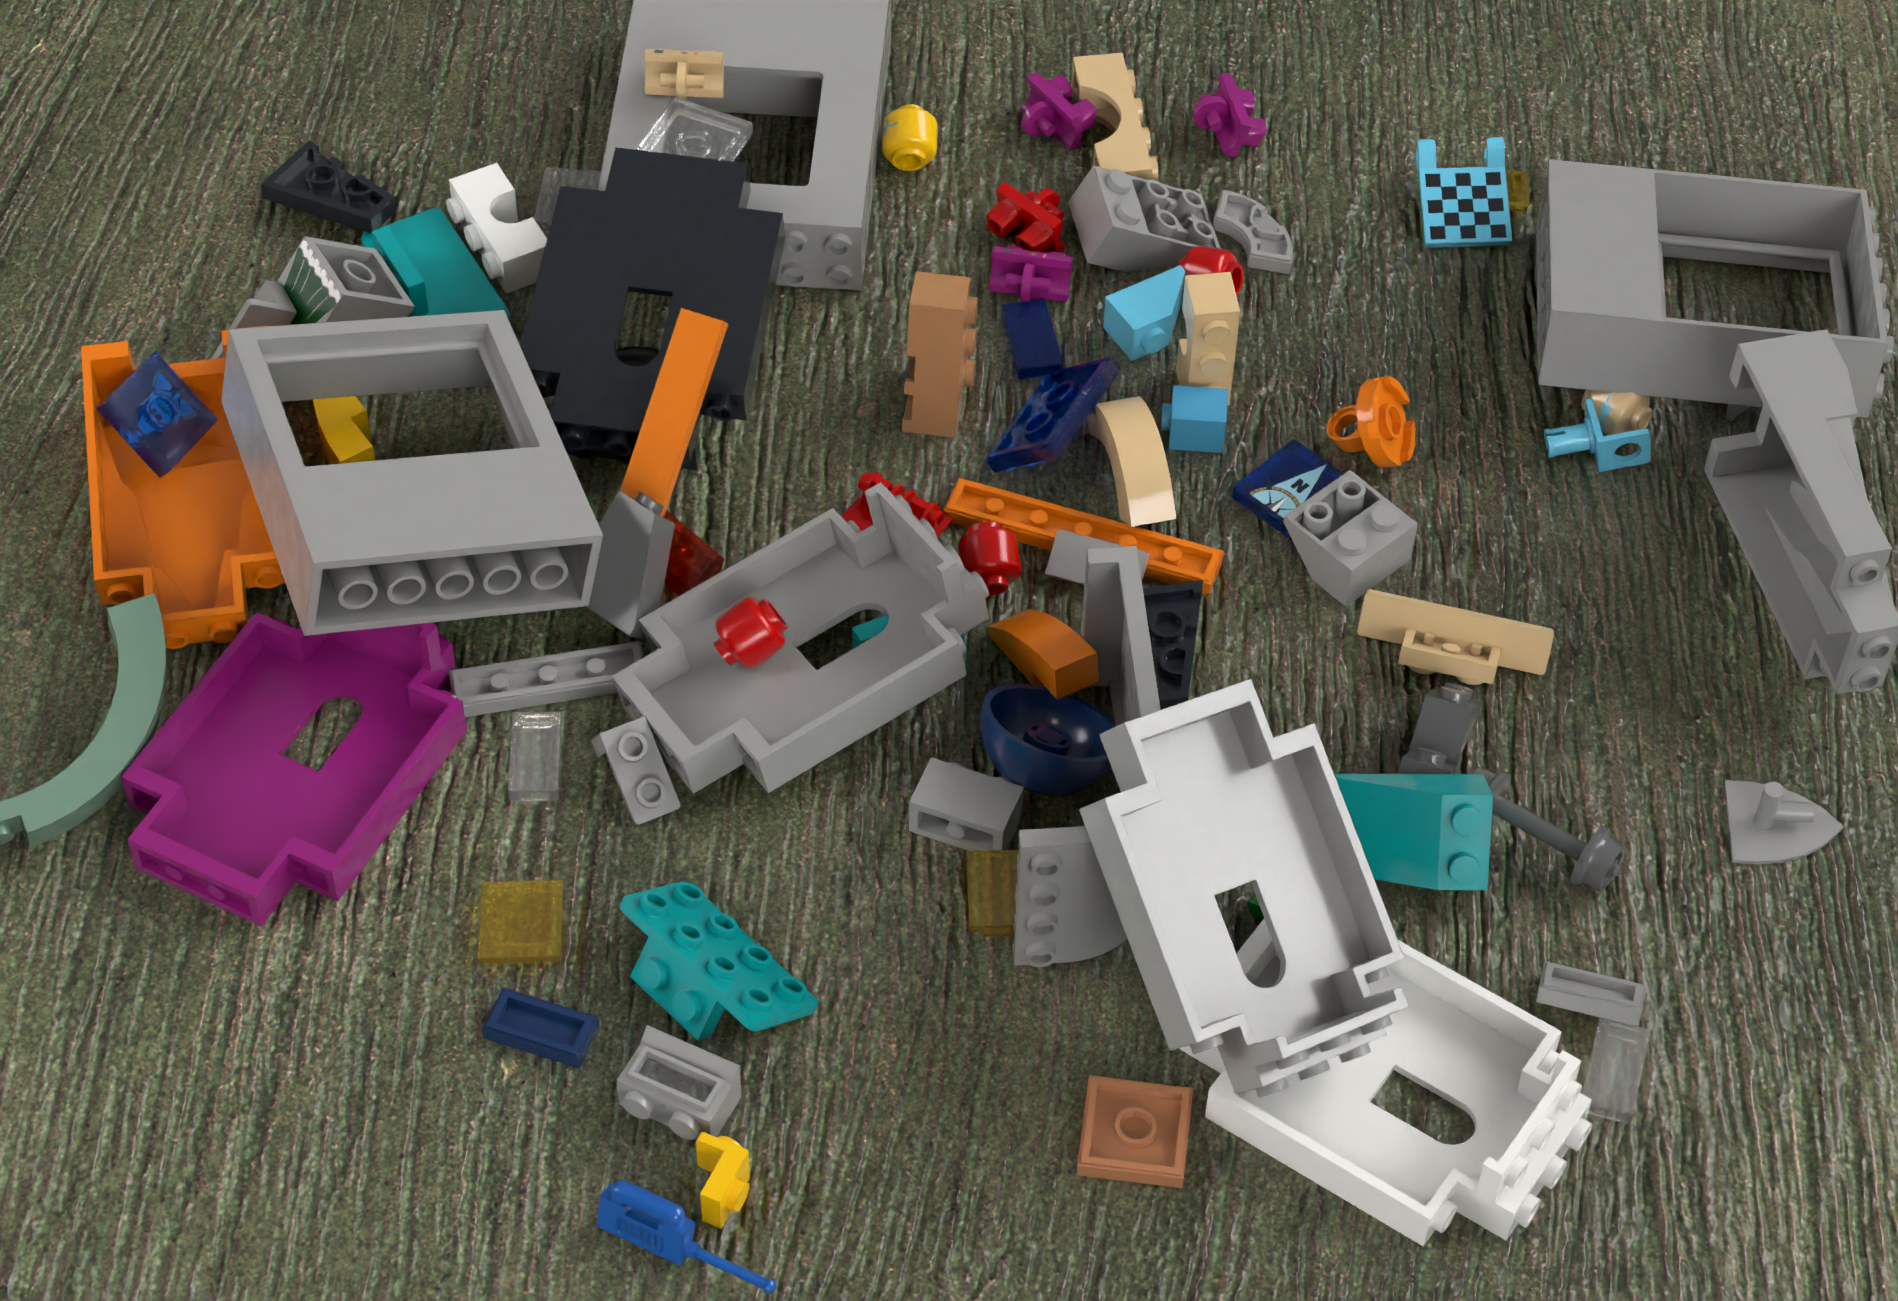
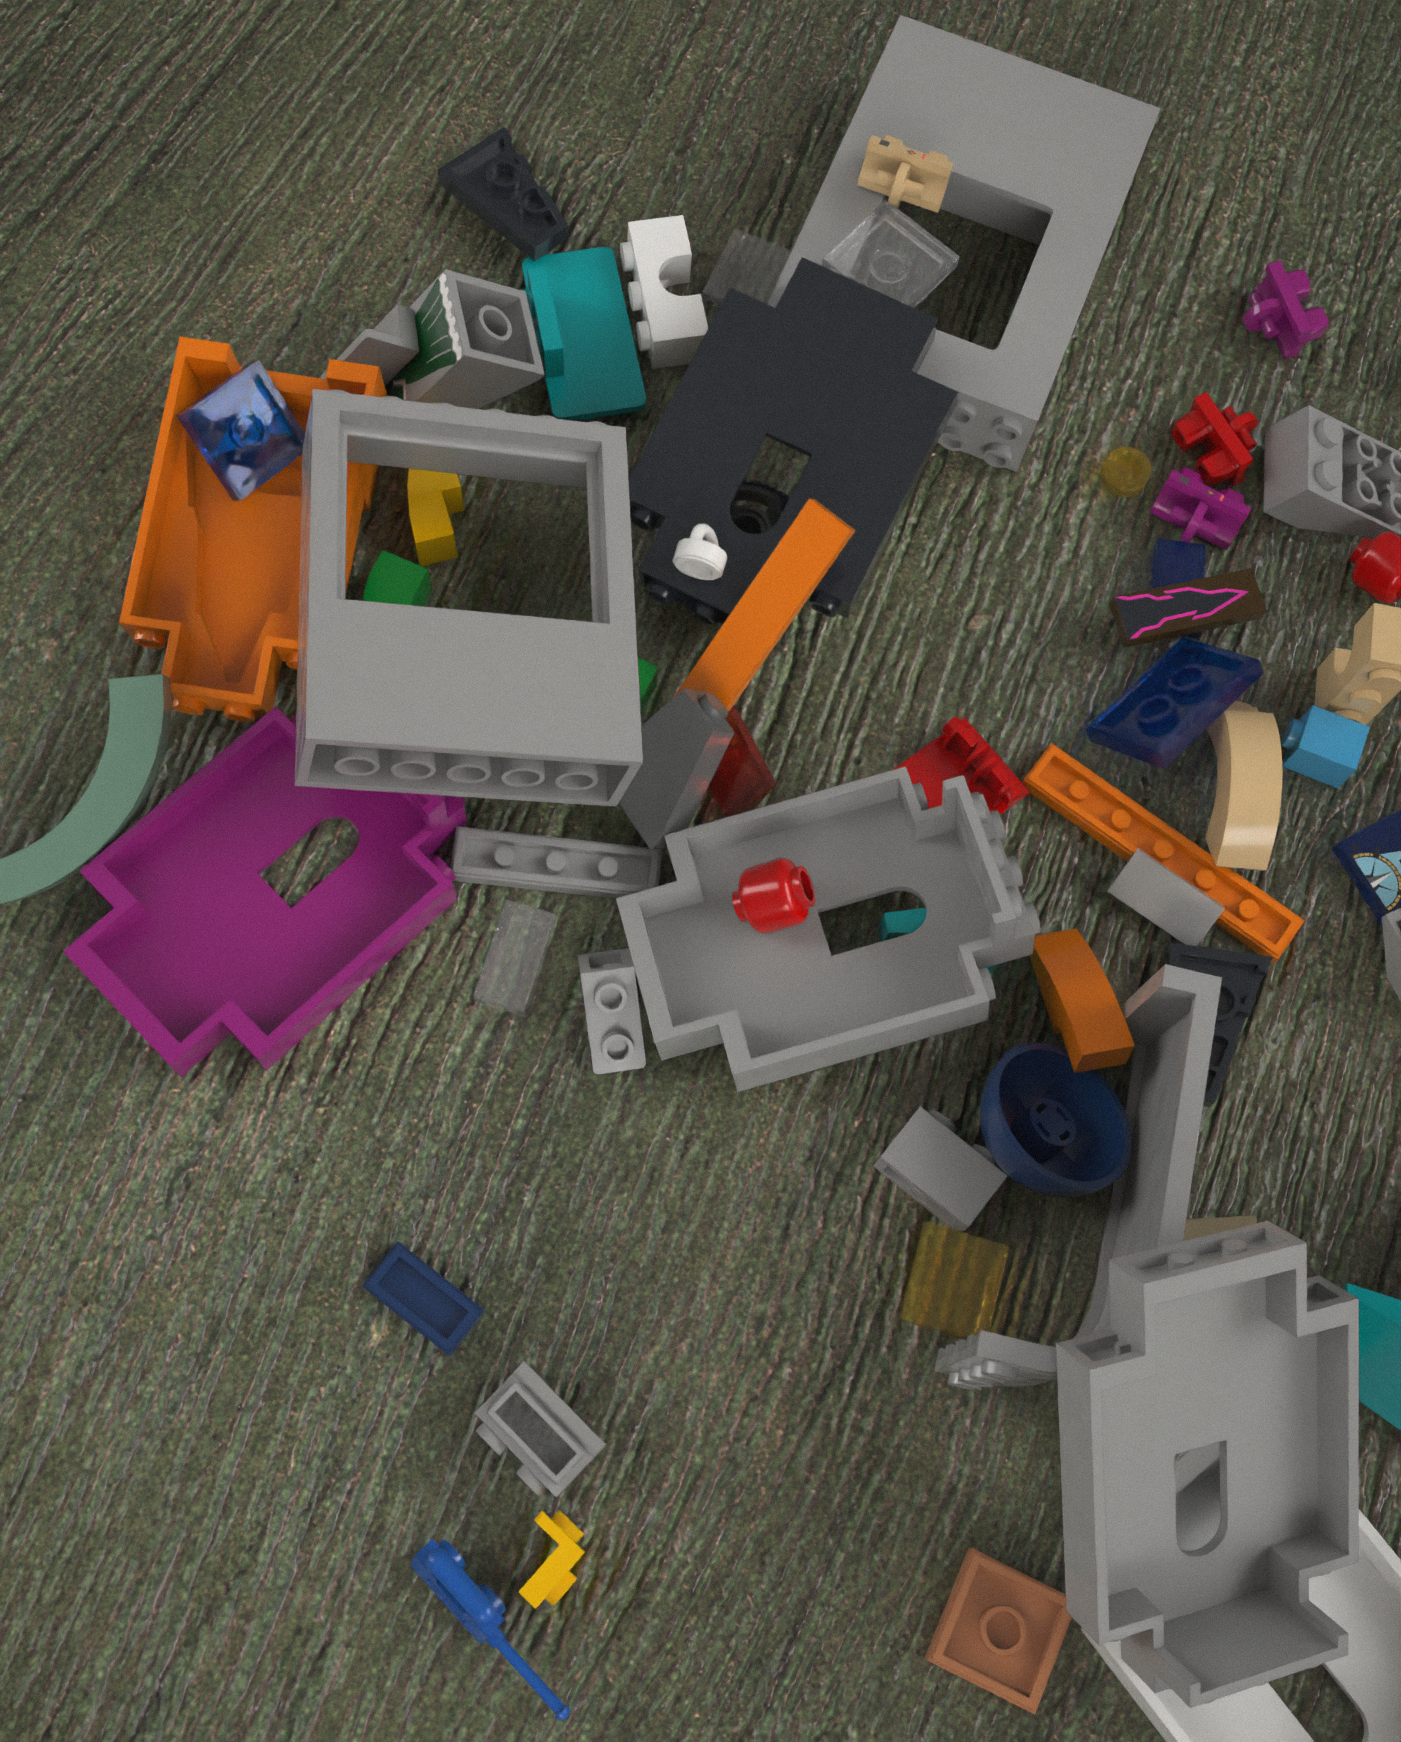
camera: 10 degrees right, 20 degrees up
clear yellow piece [478,880,564,964] -> none
teal bracket [619,881,819,1041] -> none
yellow head [882,104,938,171] -> none
medium nougat wedge [902,271,978,438] -> none
red head [957,521,1022,595] -> none
tan arch [1071,53,1158,181] -> none
medium azure slope [1103,265,1185,361] -> none
none -> white tile [673,523,728,580]
none -> clear yellow tile [1101,447,1152,497]
none -> tile [1109,568,1267,648]

